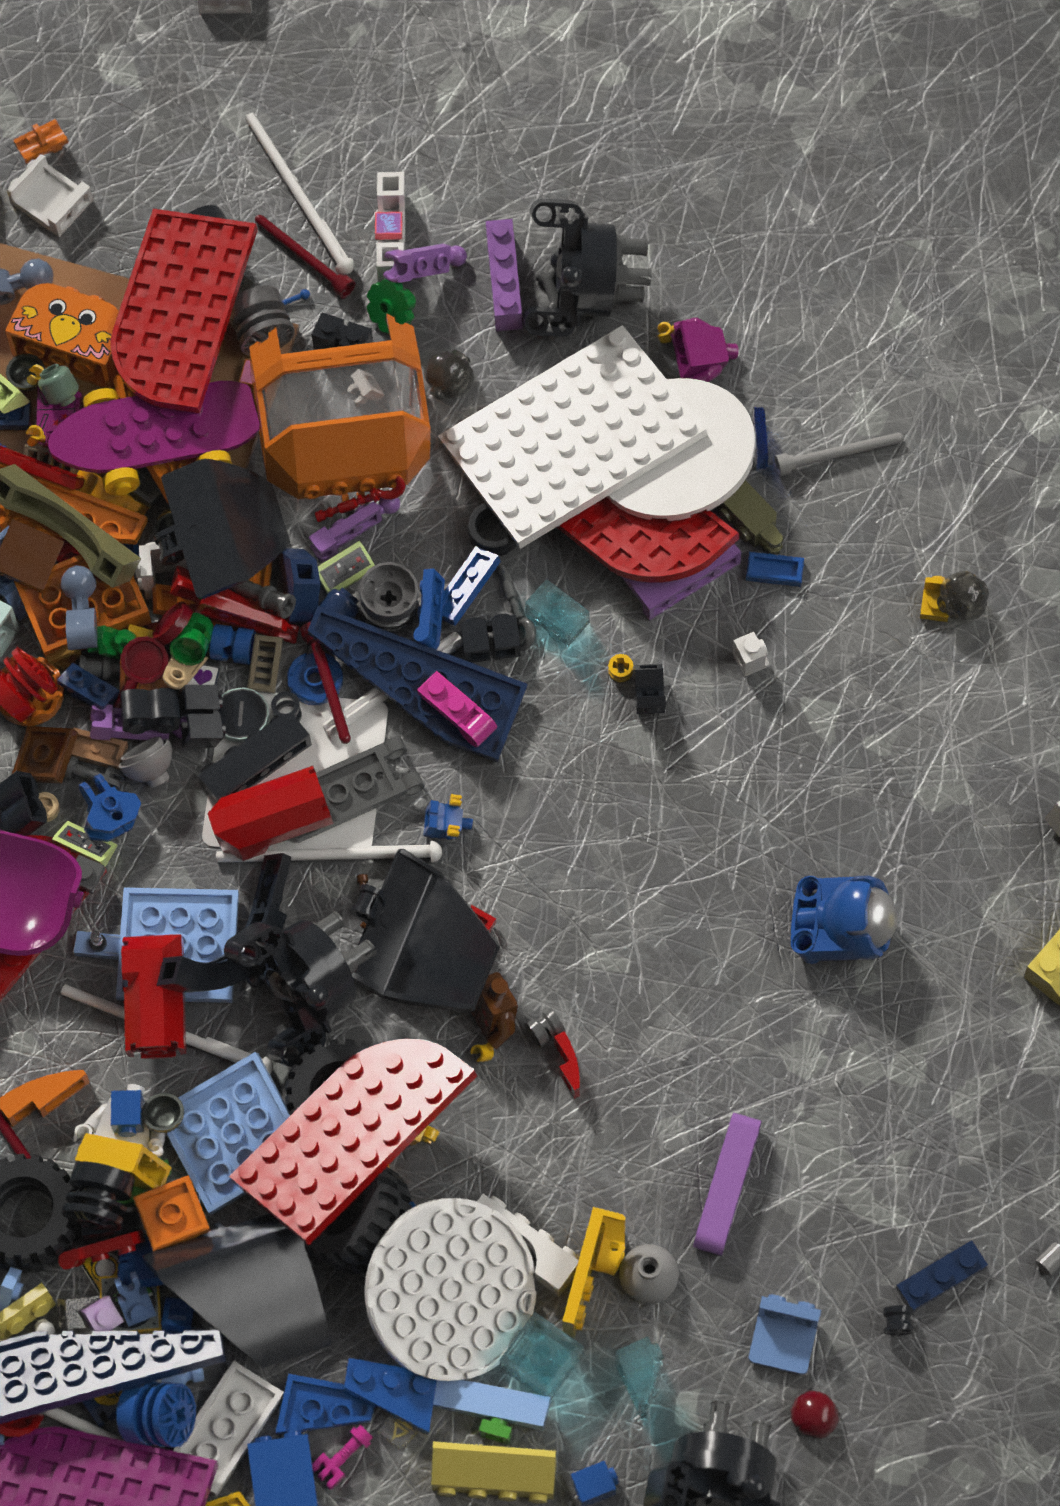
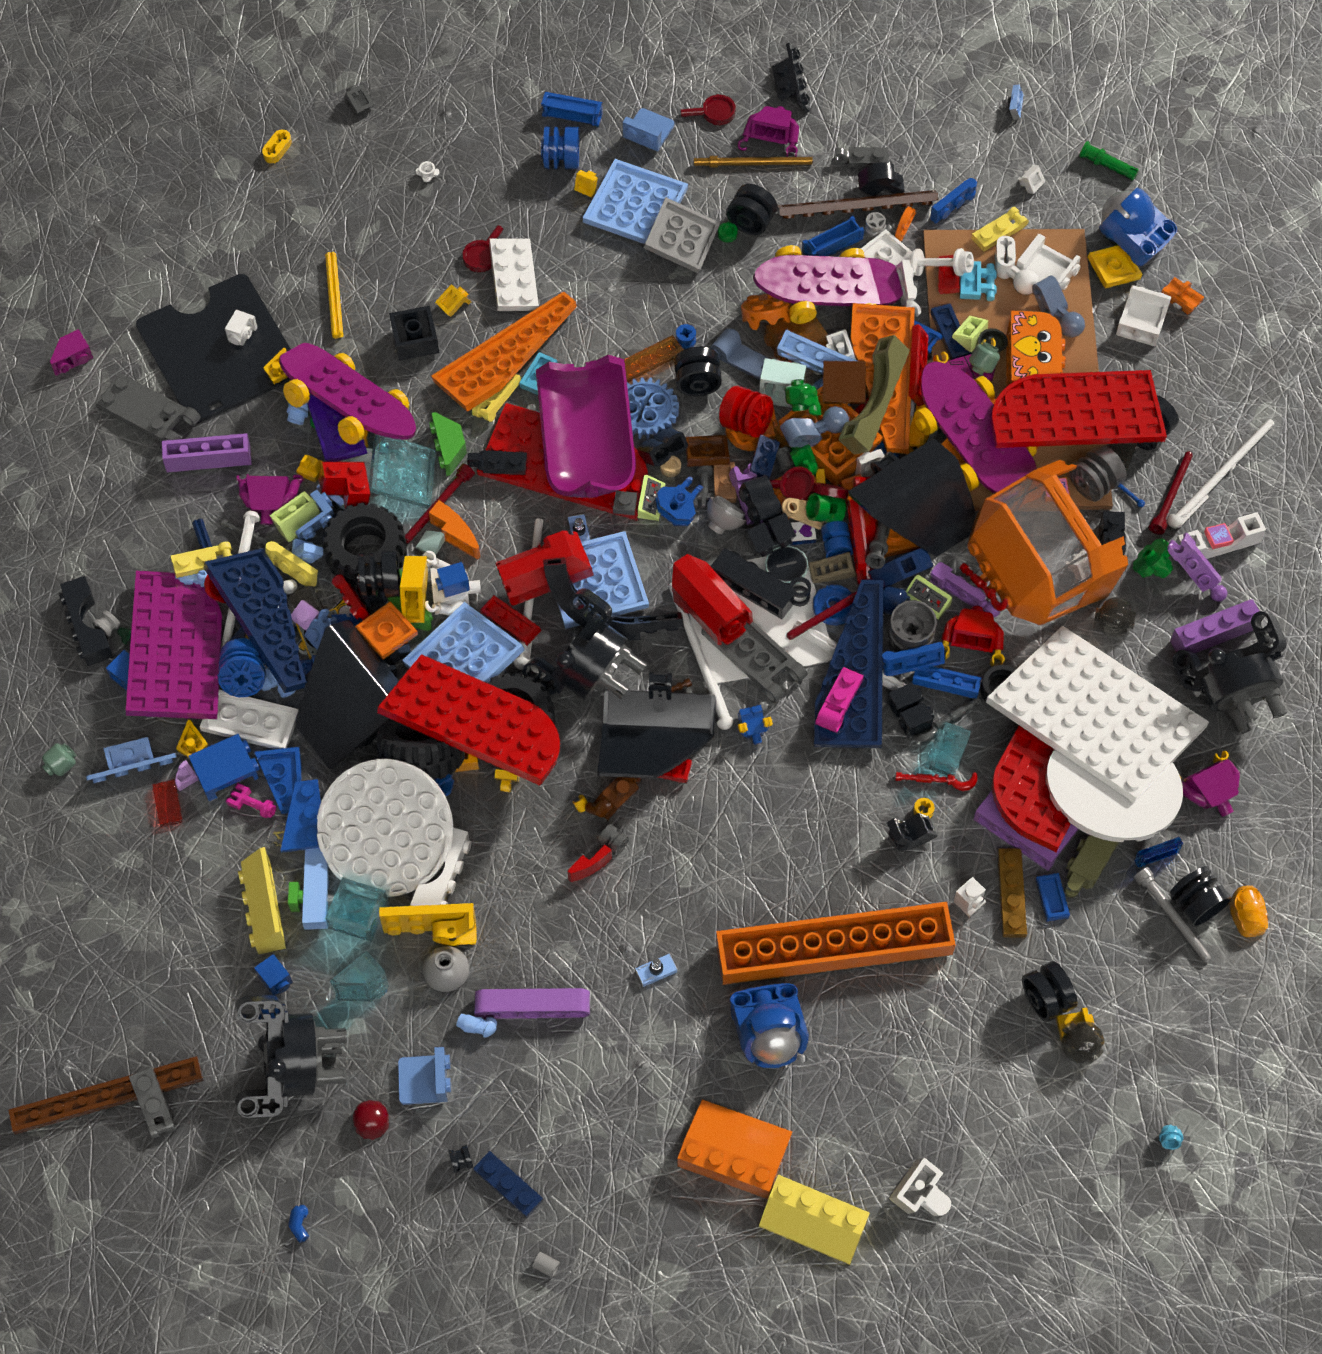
camera: 70 degrees right, 5 degrees down
pearl dark grey piece [142,1093,184,1133] -> none
none -> light aqua slope [416,530,445,555]
none -> light blue arm [456,1013,497,1038]
none -> red tile [479,595,542,646]
none -> light blue piece [635,954,678,987]
none -> orange slope [677,1099,792,1199]
none -> orange brick [716,902,956,985]
none -> green head [784,379,822,416]
none -> red piece [895,772,978,791]
none -> red torso [941,606,1005,667]
none -> pearl gold plate [998,848,1027,938]
none -> black wheel [1022,961,1078,1022]
none -> black wheel [1168,866,1232,927]
none -> light orange piece [1229,885,1268,938]

